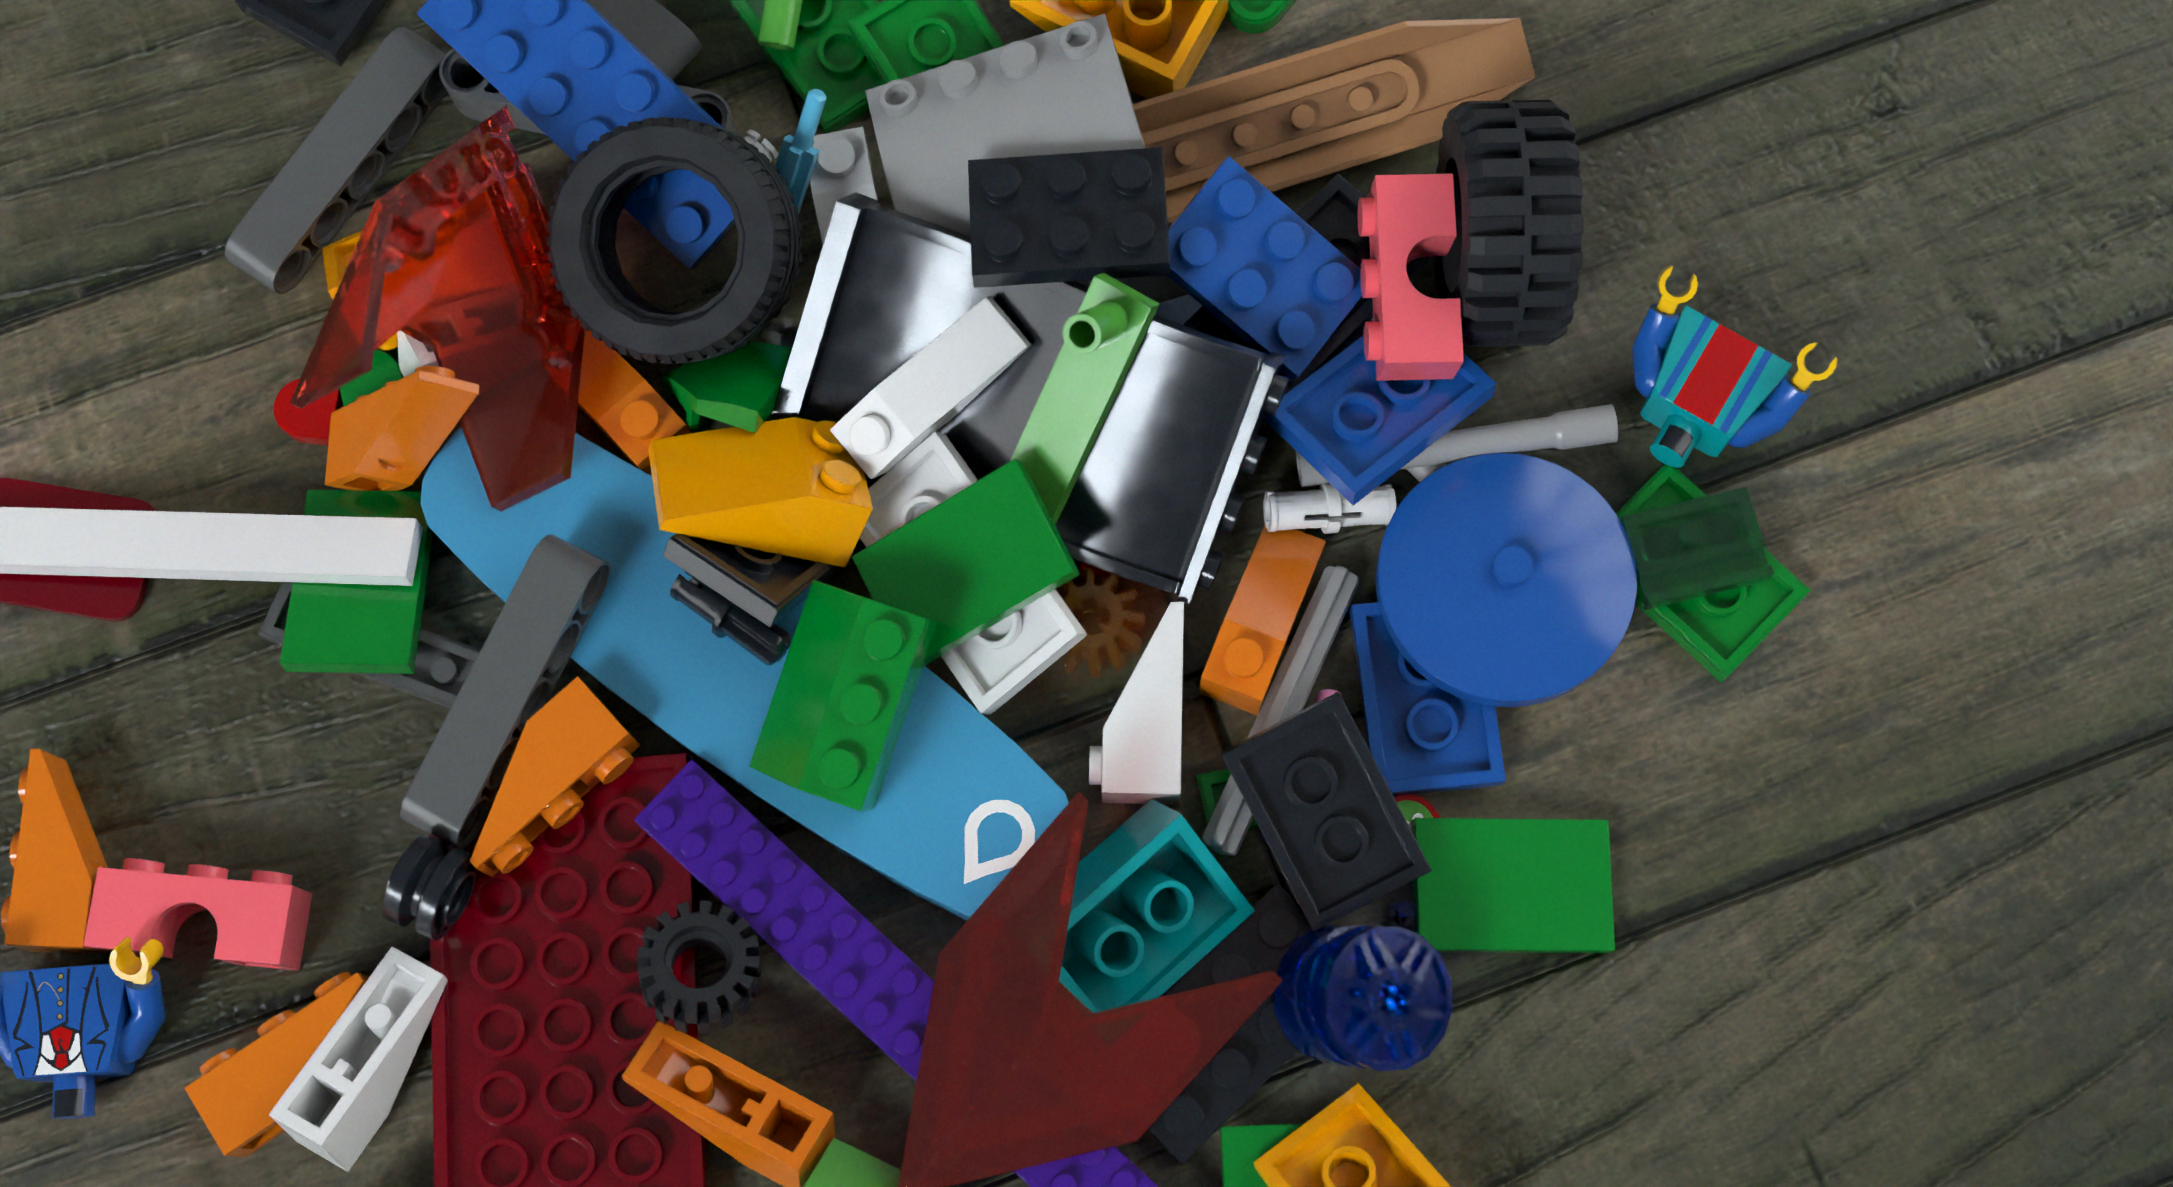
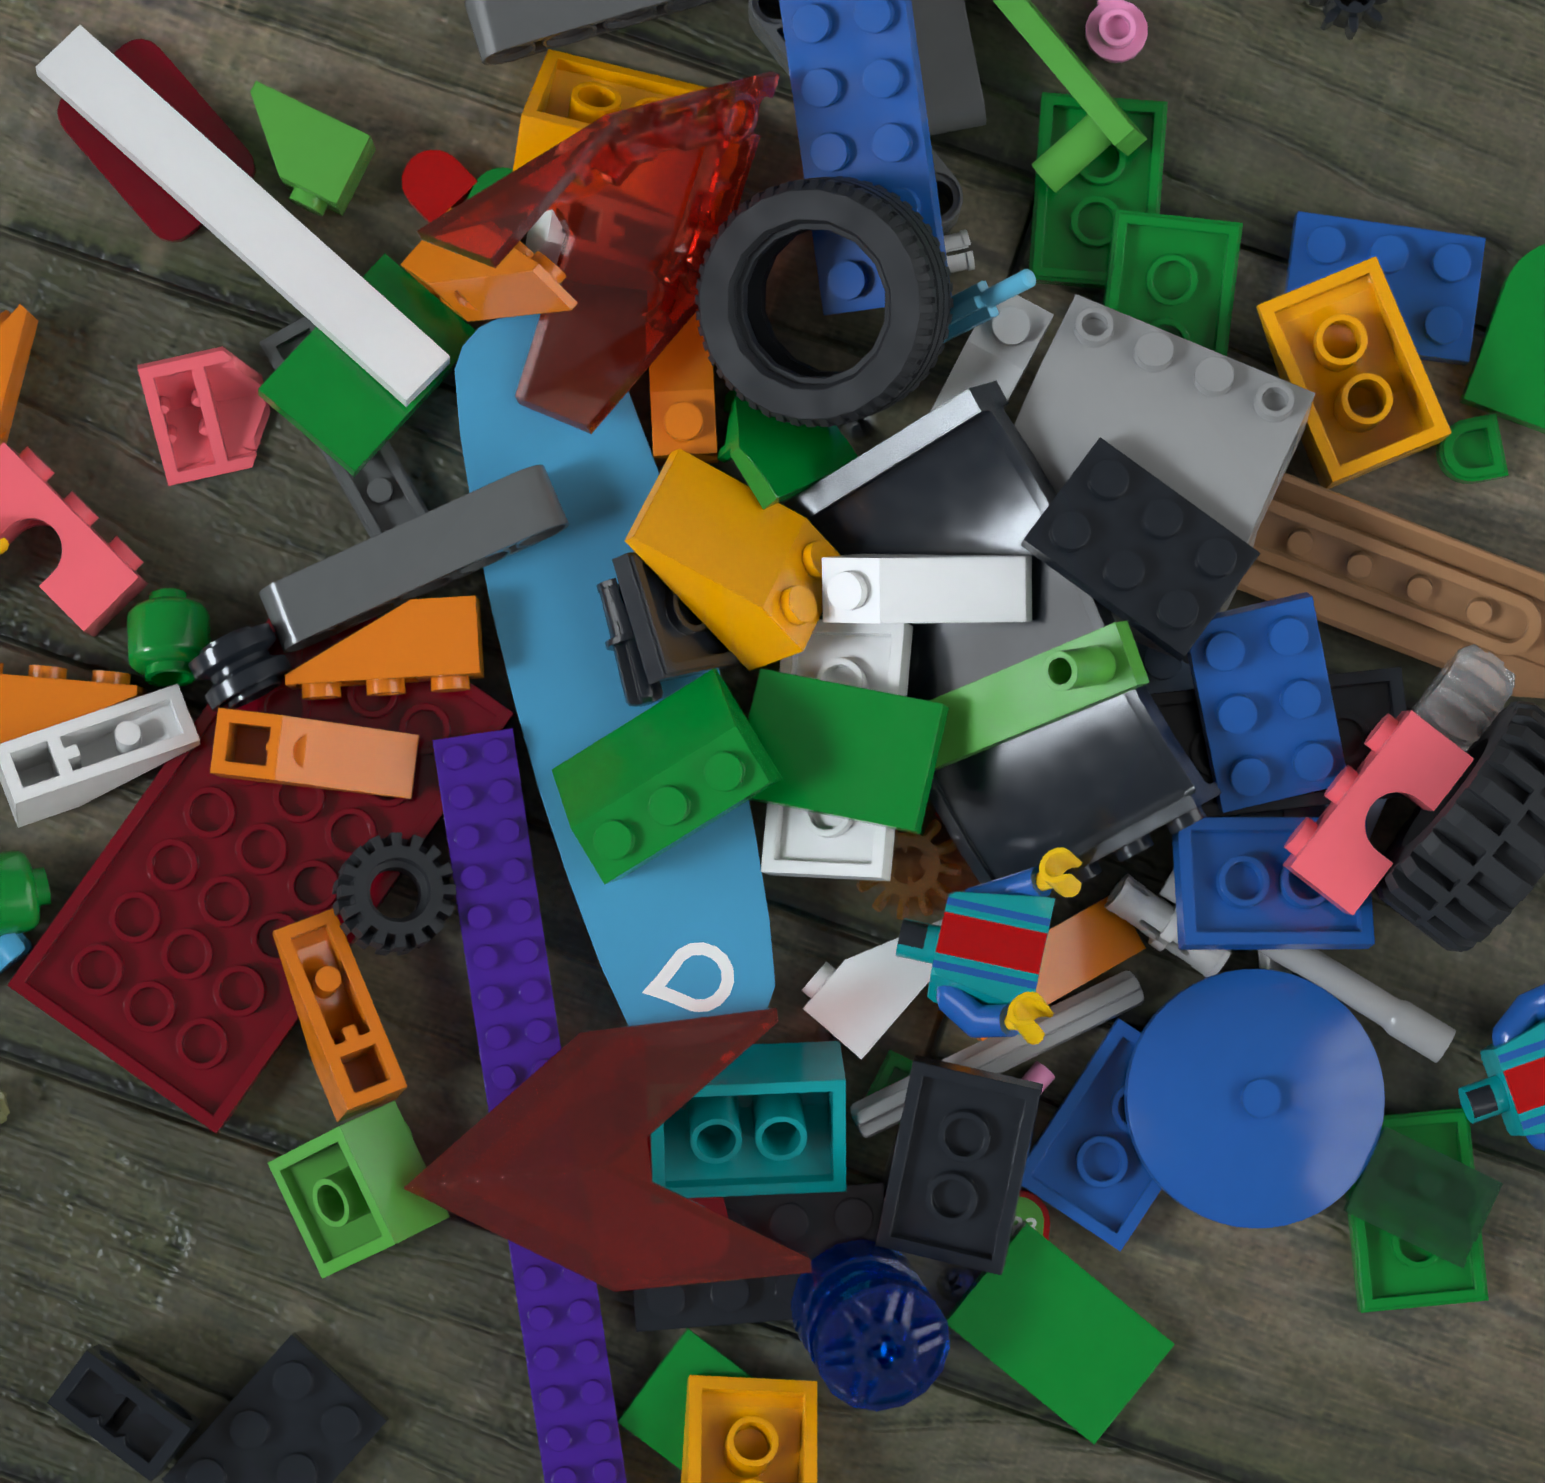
camera: 35 degrees right, 10 degrees up
none -> green head [127,588,211,687]
none -> coral slope [138,346,271,486]
none -> orange slope [210,708,420,799]
none -> bright green slope [250,81,376,216]
none -> torso [896,847,1082,1045]
none -> clear gear [1413,644,1515,752]

